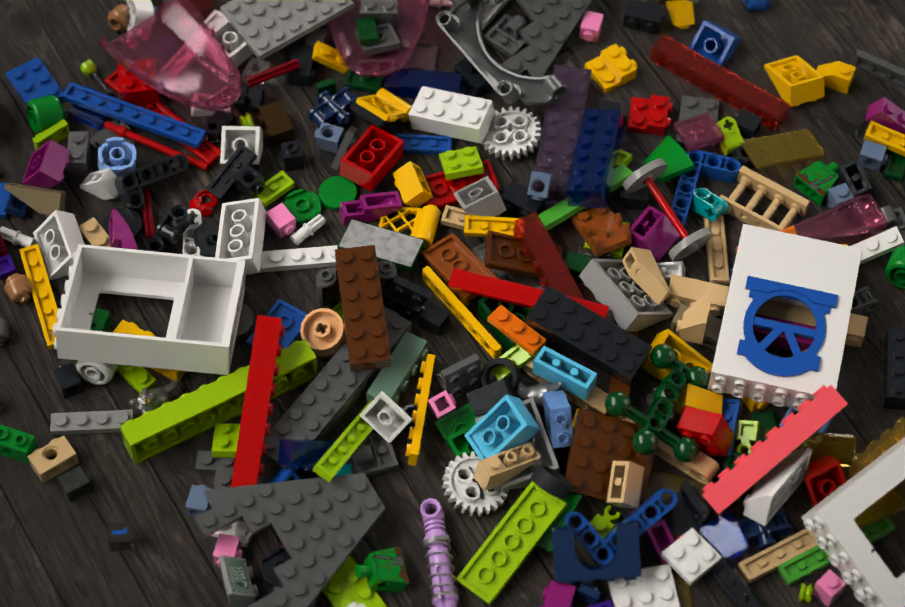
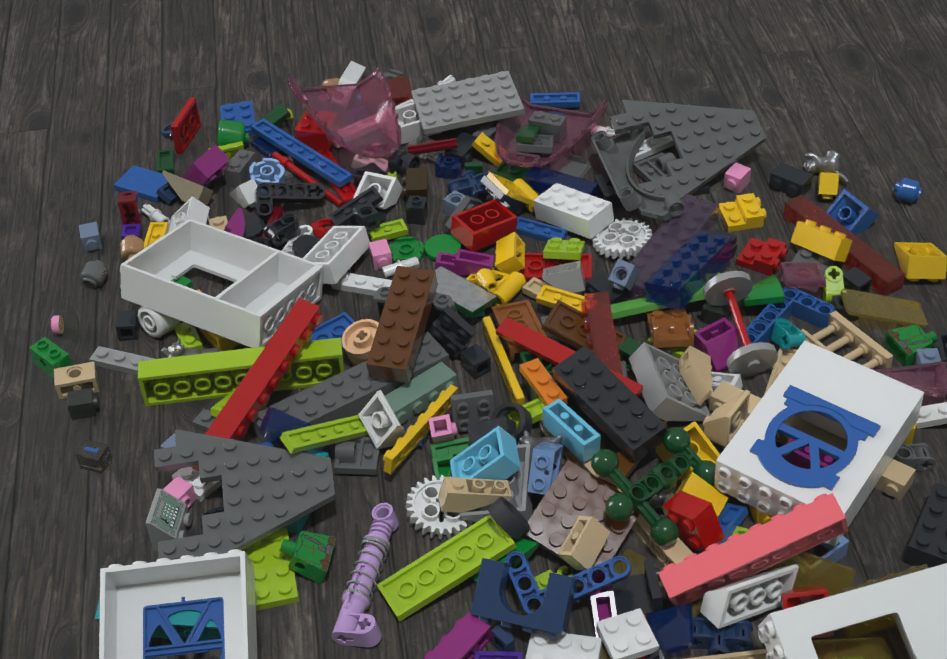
camera: 25 degrees right, 15 degrees down
none -> dark green tile [257,103,291,127]
none -> clear blue brick [435,153,463,180]
none -> yellow cone [476,268,498,292]
none -> yellow brick [790,219,853,262]

